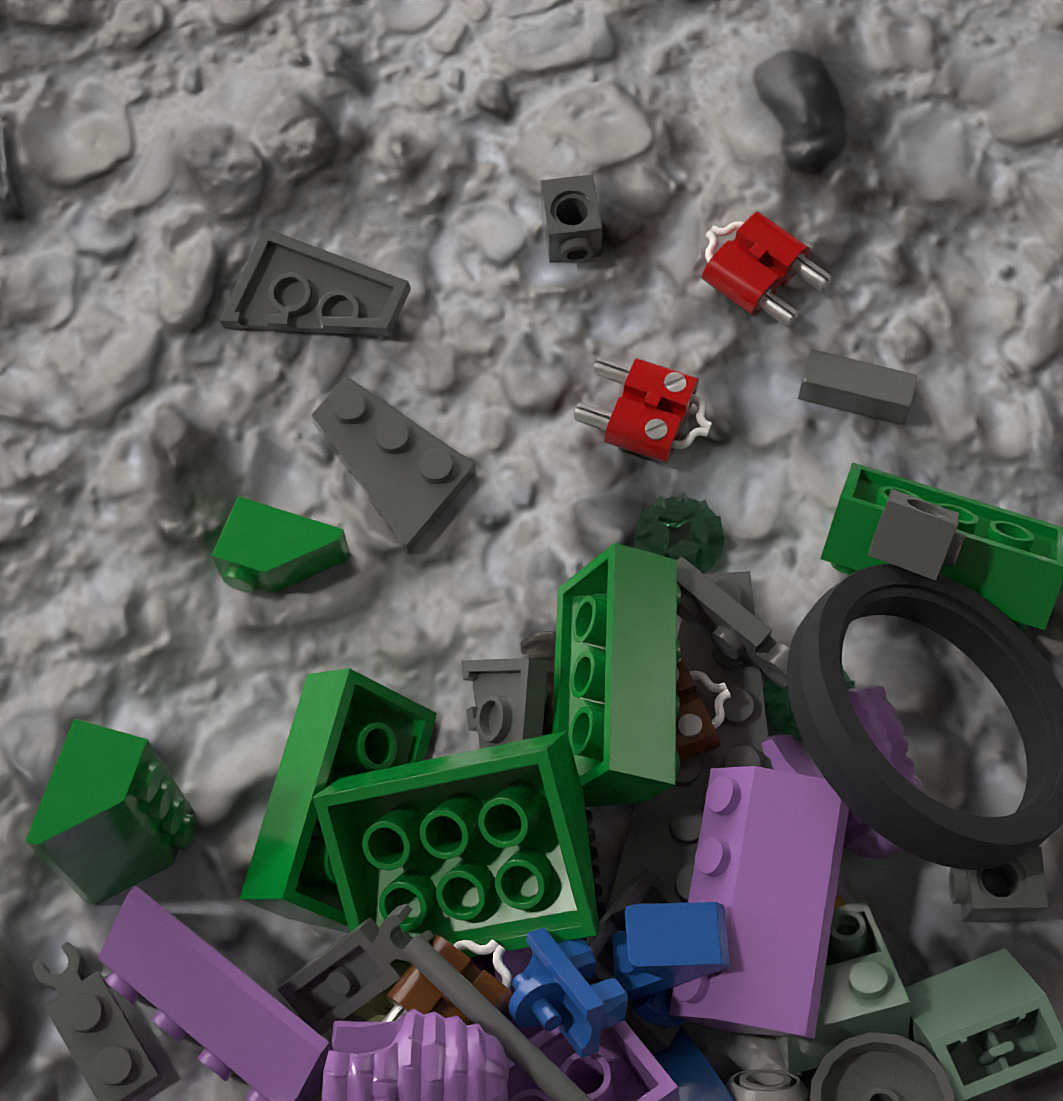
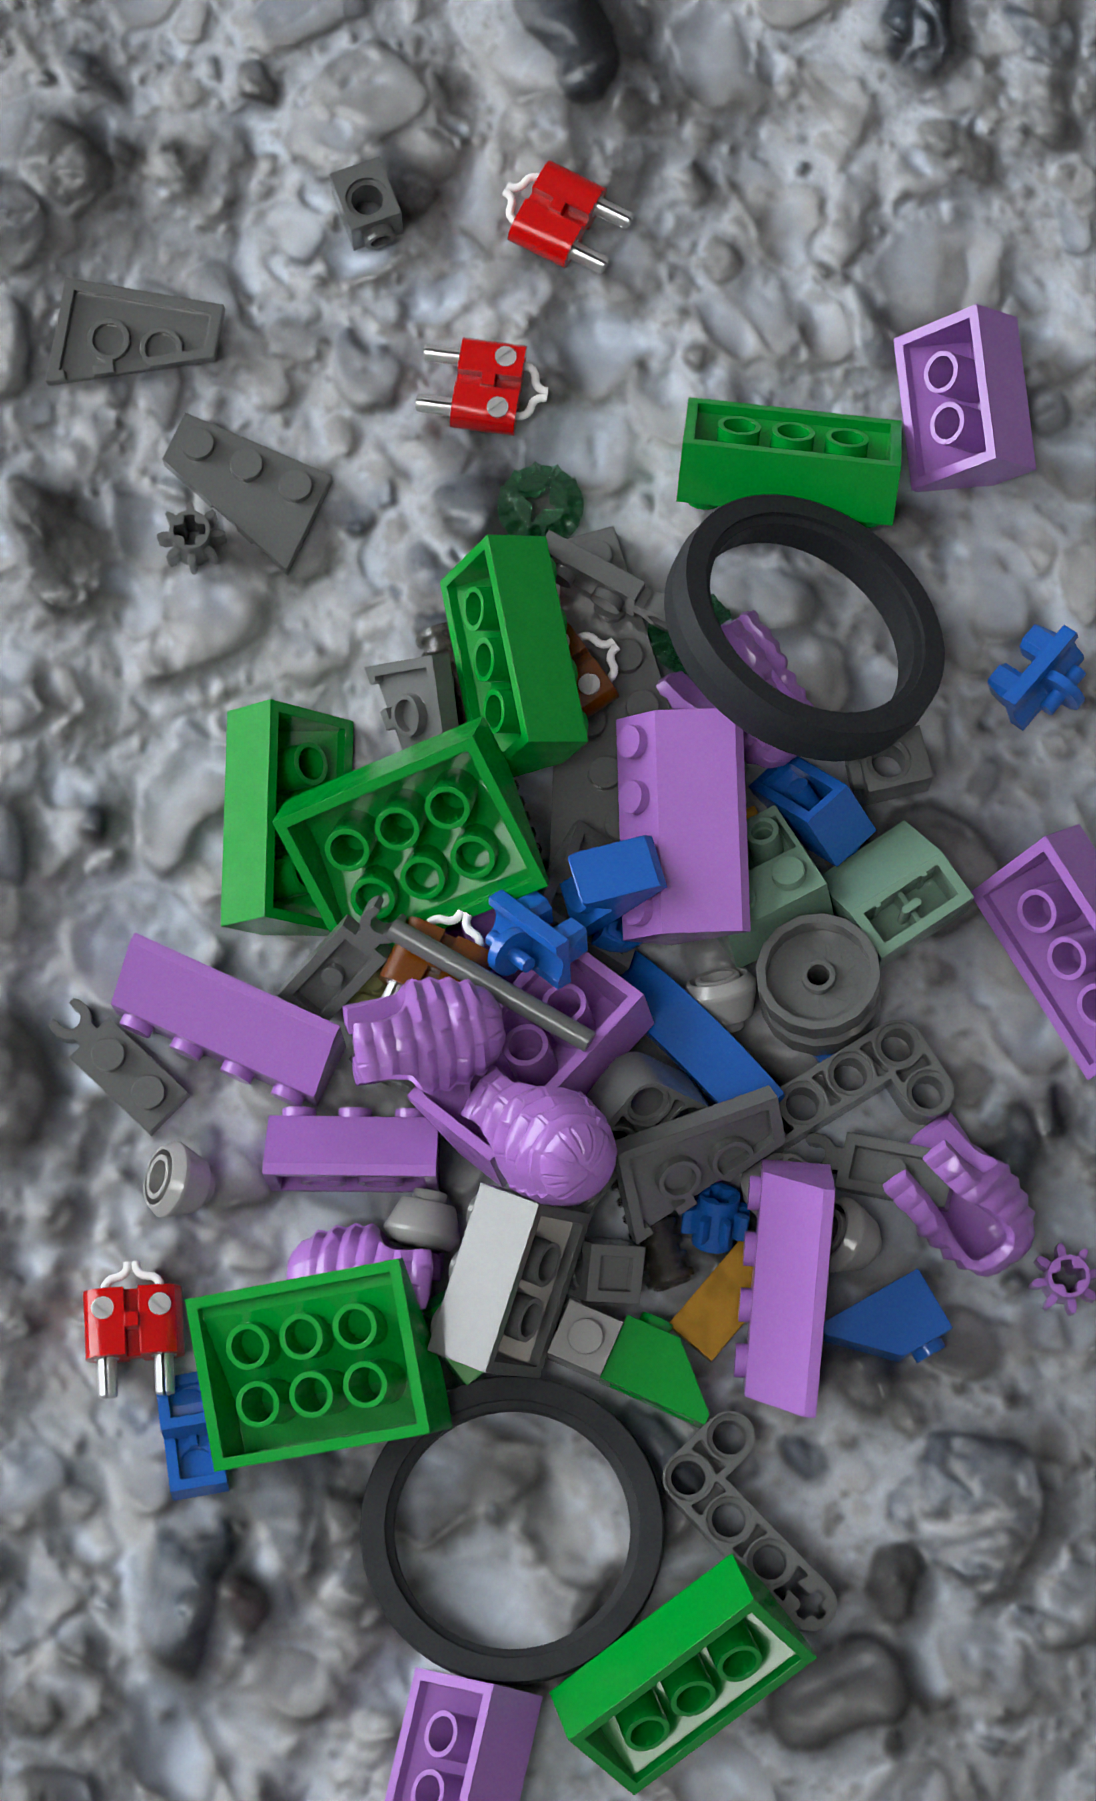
camera: 15 degrees left, 10 degrees up
green slope [25,718,196,905] -> none
green slope [211,496,349,594] -> none
dark grey slope [798,349,917,425] -> none
dark grey brick [868,489,965,580] -> none
none -> dark grey gear [157,502,227,575]
none -> blue slope [748,756,877,867]

